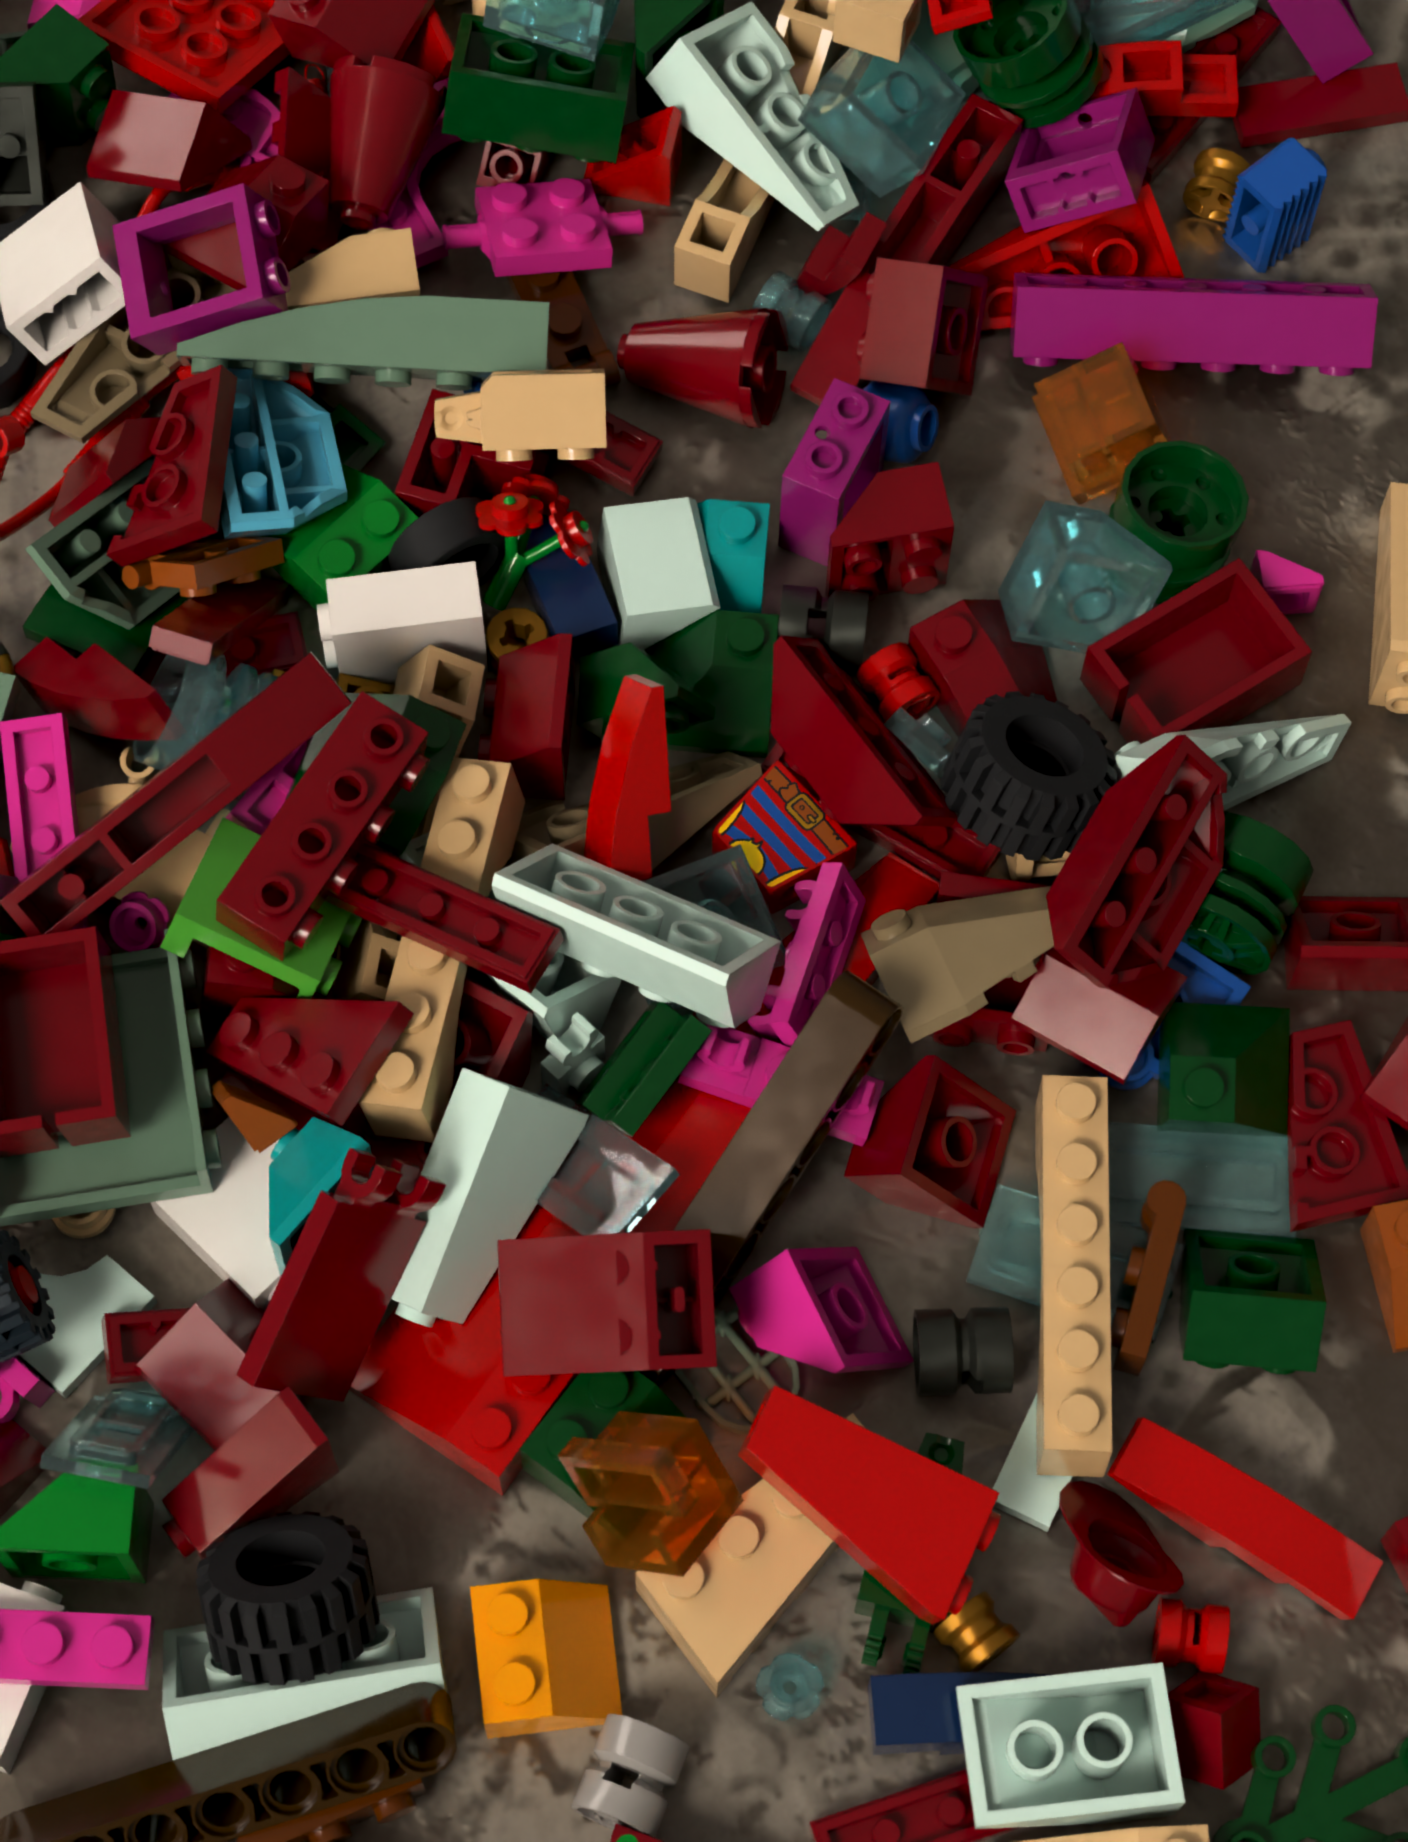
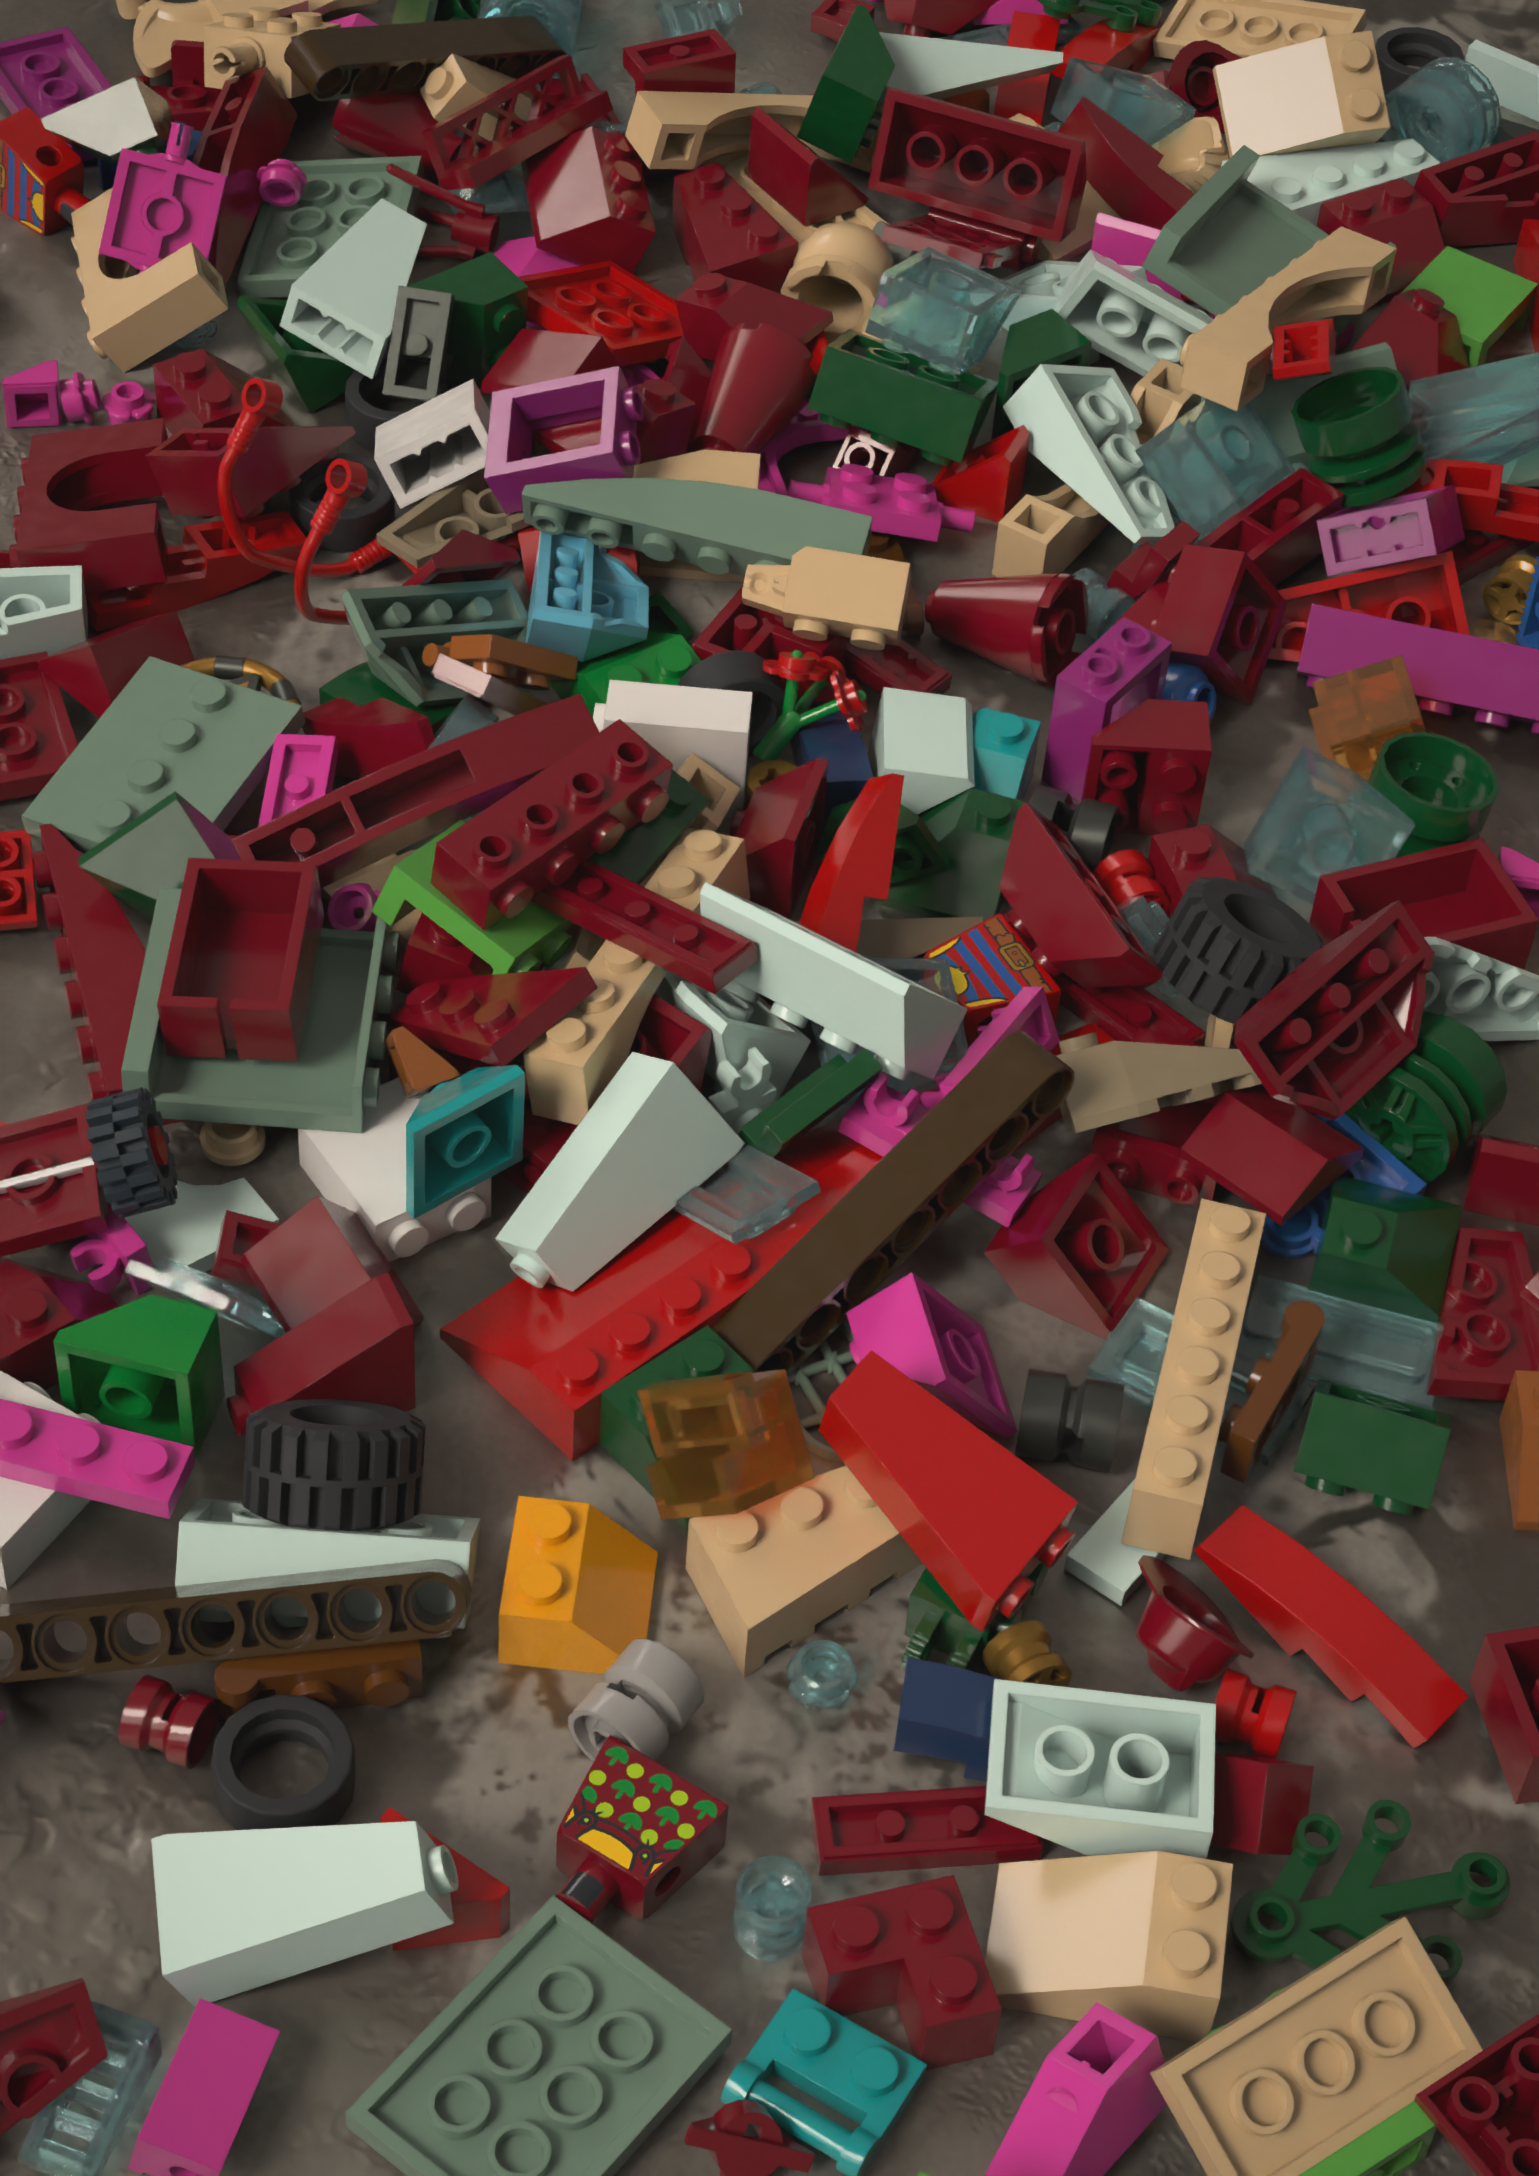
camera: 10 degrees right, 20 degrees down
dark red wing [106,364,238,567] -> none
dark red tile [236,1147,446,1402] -> none
dark red slope [497,1229,717,1377] -> none

